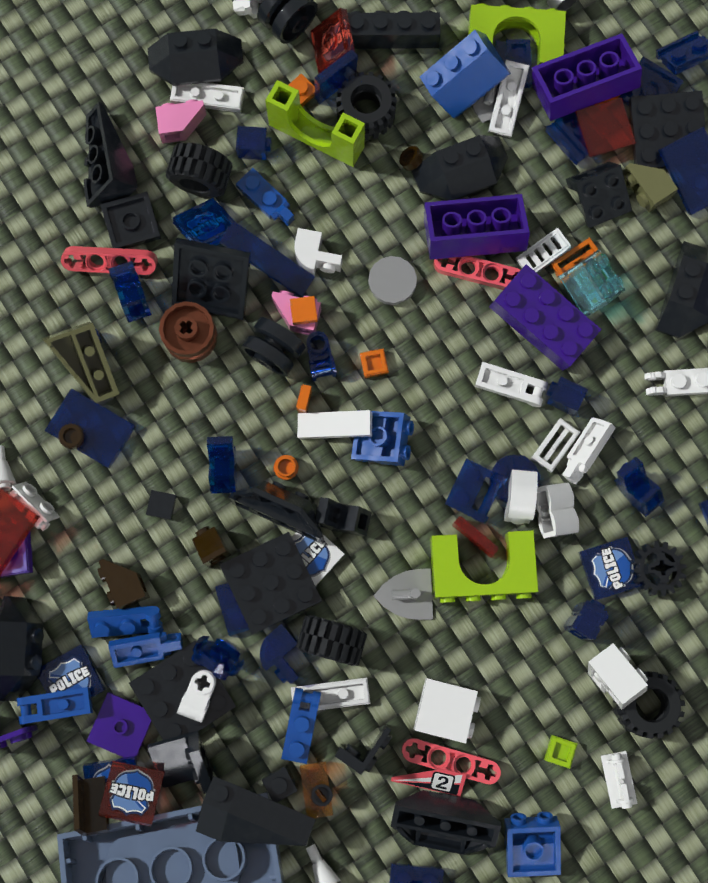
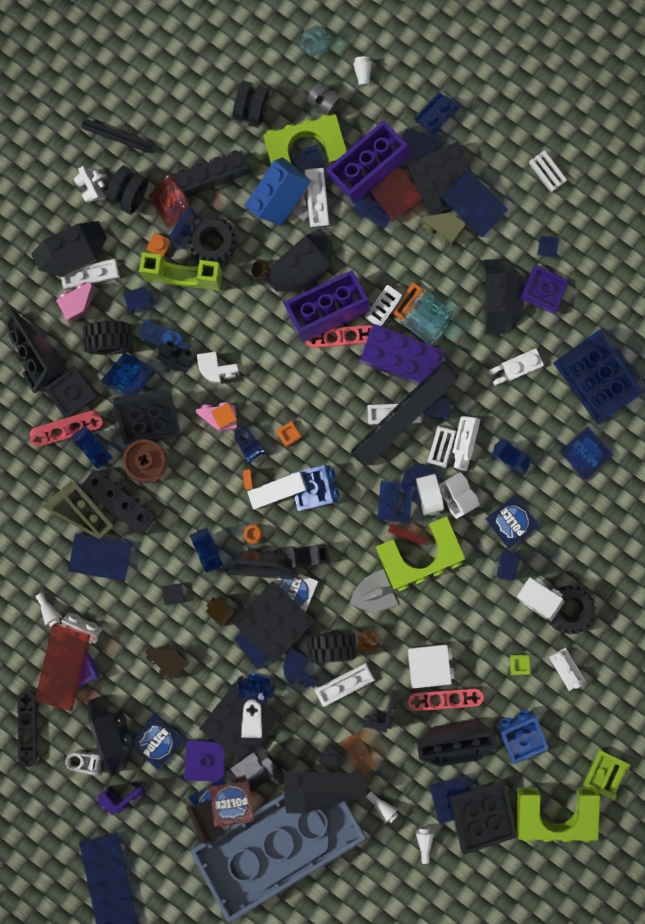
camera: 15 degrees left, 5 degrees up
blue plate [17,687,93,725] -> none
dark brown tile [58,423,85,450] -> none
blue plate [87,606,164,638] -> none
blue hinge [108,632,183,668] -> none
clear blue tile [219,221,315,298] -> none
black wheel [241,317,306,377] -> none
blue plate [281,687,321,764] -> none
black hinge [310,784,333,807] -> none
light grey tile [368,256,417,305] -> none
sticker [391,769,467,797] -> none
black bracket [566,162,632,228] -> none
black gear [630,541,687,597] -> none
none -> black brick [80,469,157,535]
none -> black hips [156,340,192,373]
none -> black beam [351,361,459,467]
none -> clear orange gear [357,629,382,654]

